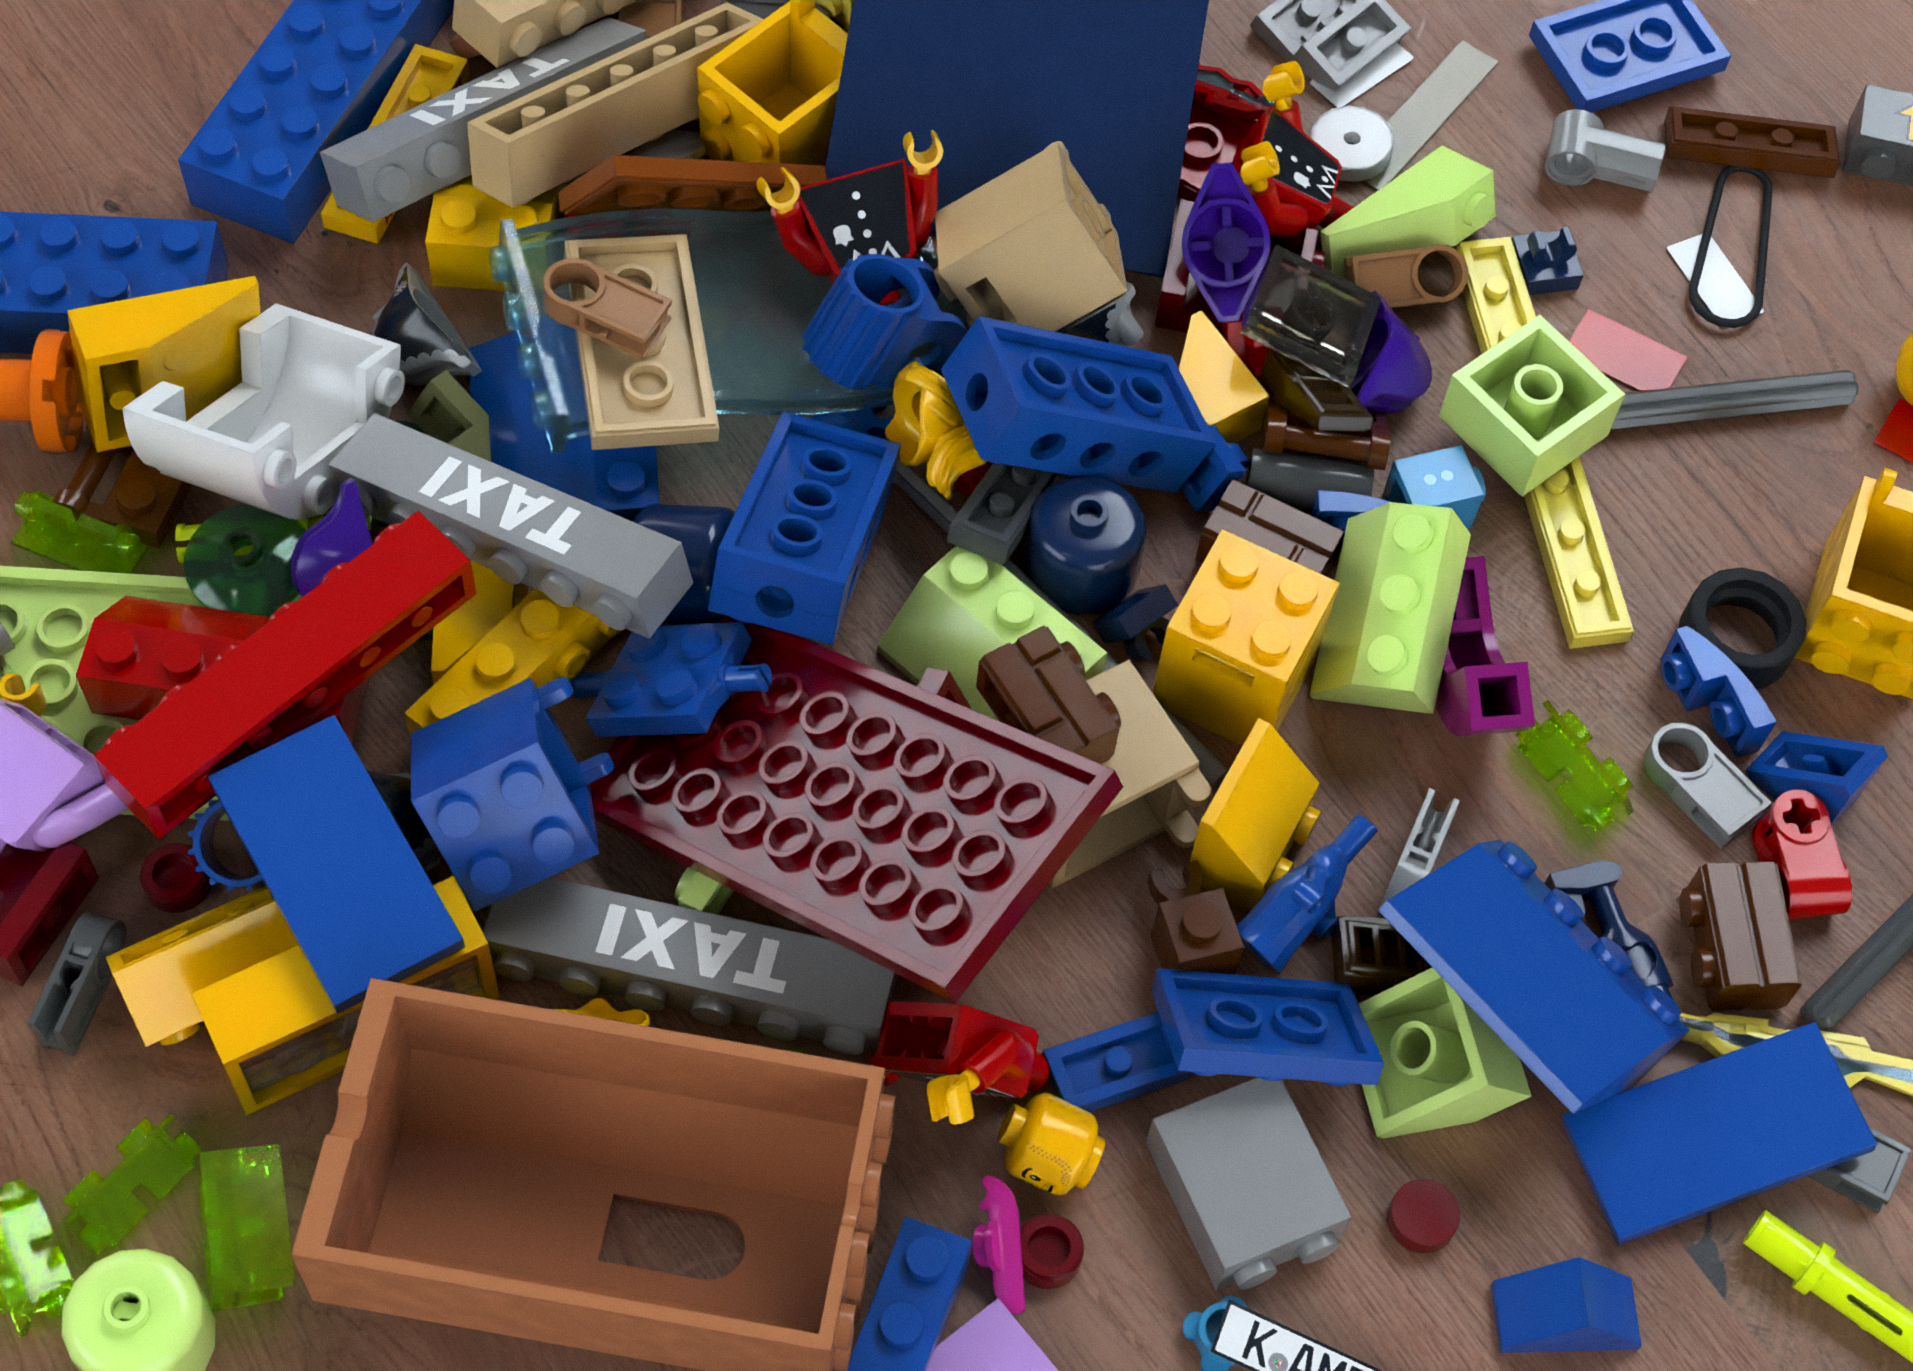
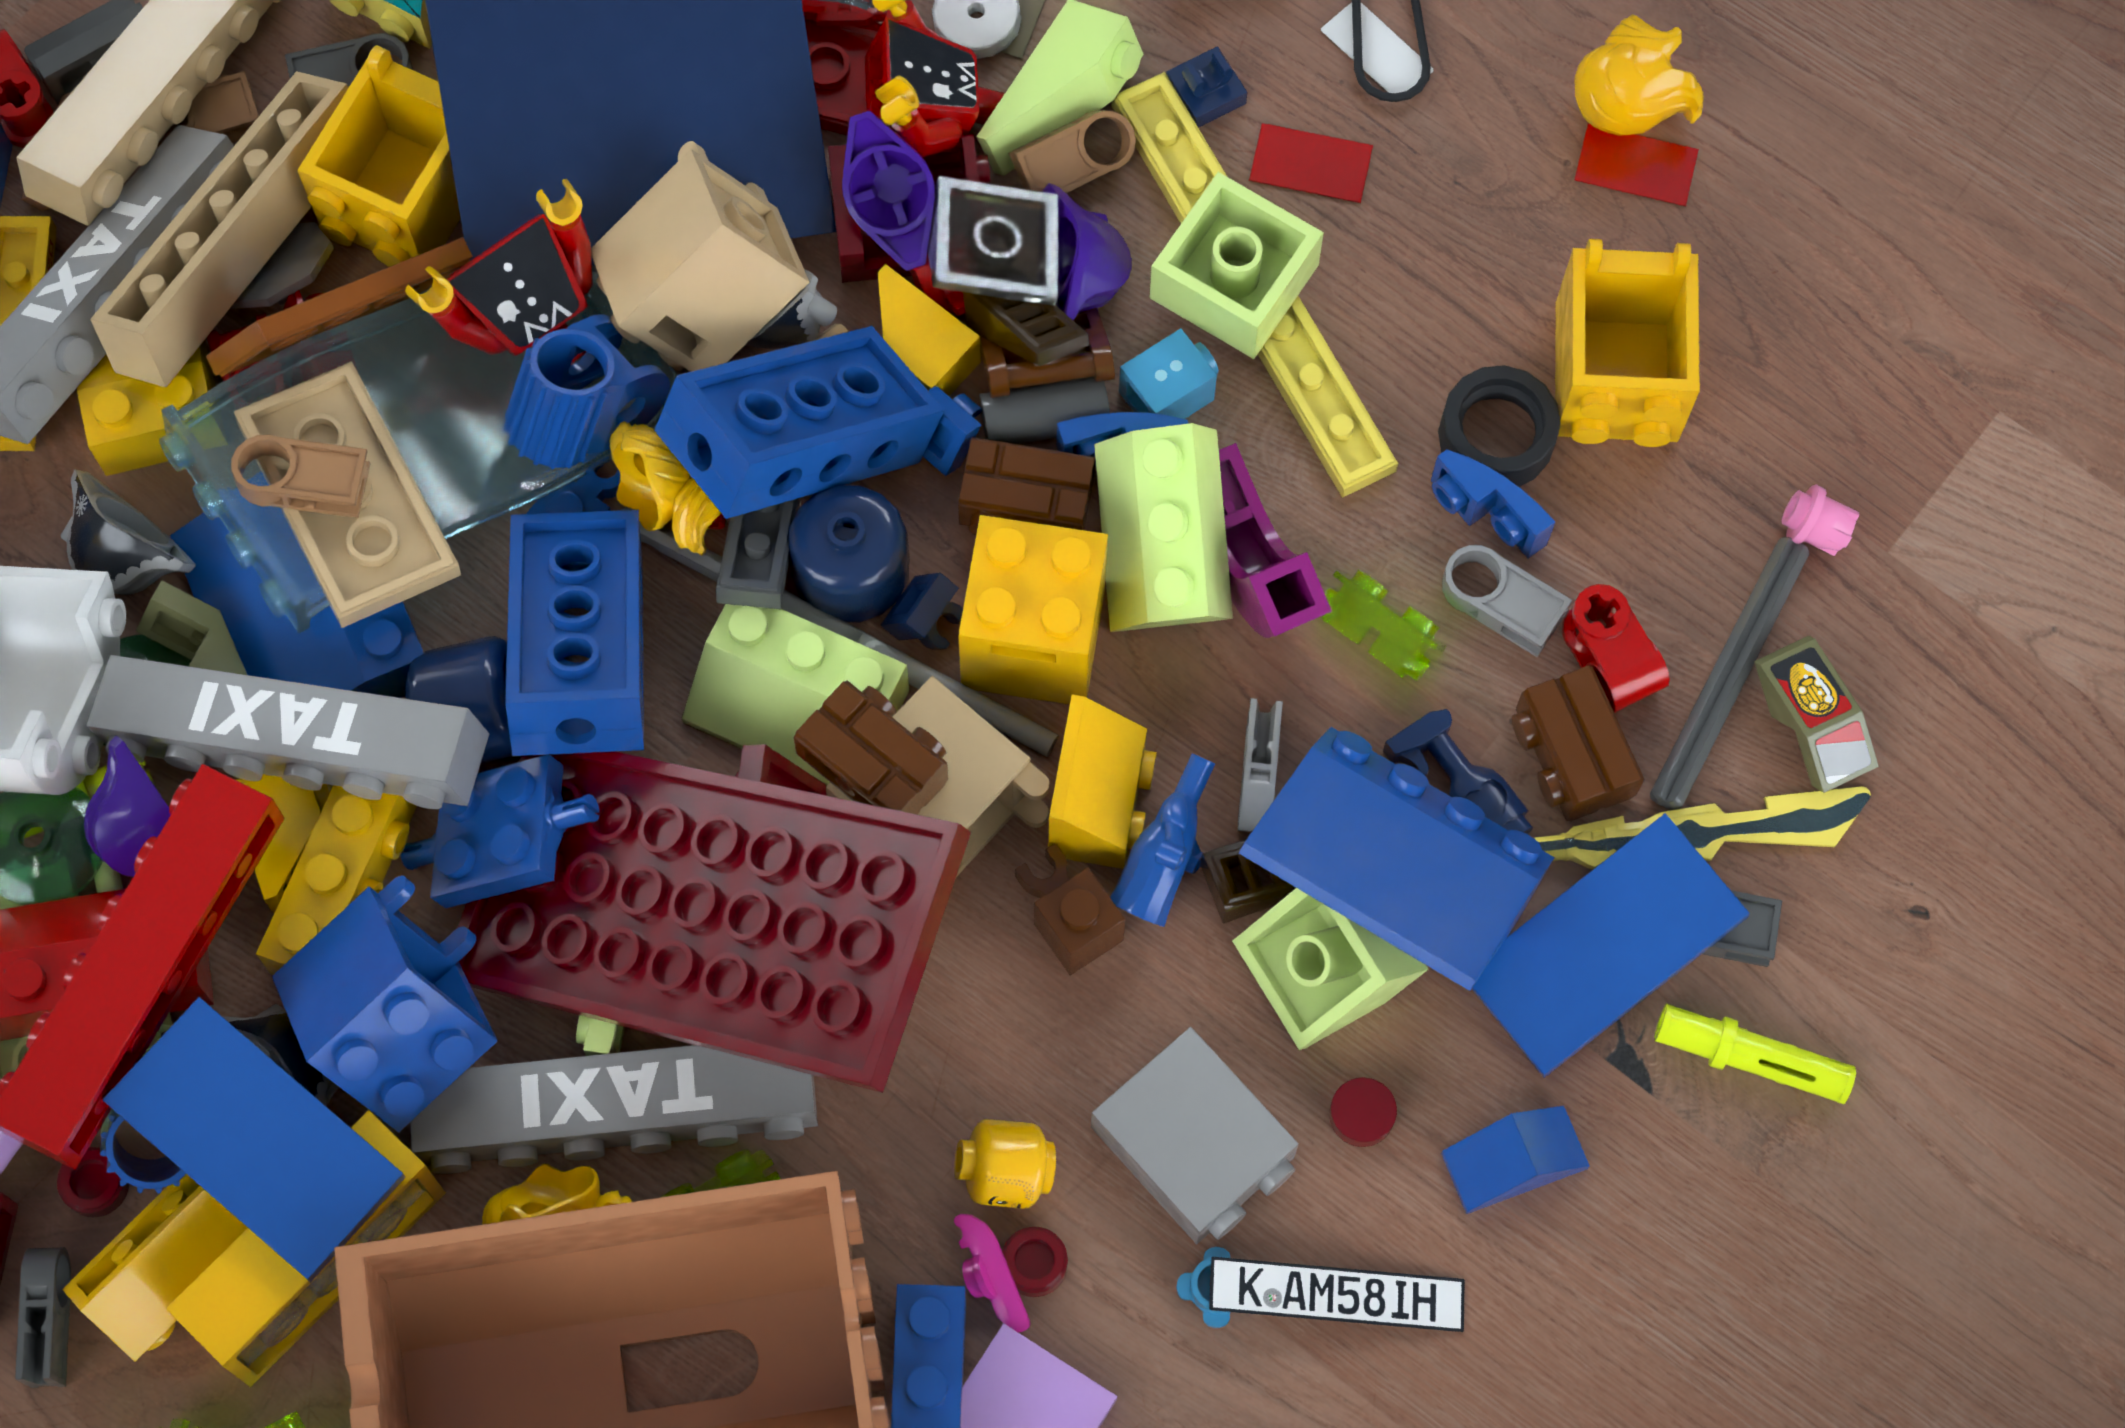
camera: 15 degrees left, 10 degrees up
red torso [868,1001,1049,1125] -> none
blue plate [1043,1012,1193,1112] -> none
blue plate [1151,968,1384,1086] -> none
dark grey axle [1611,370,1859,429] -> none
blue slope [1745,731,1888,826] -> none

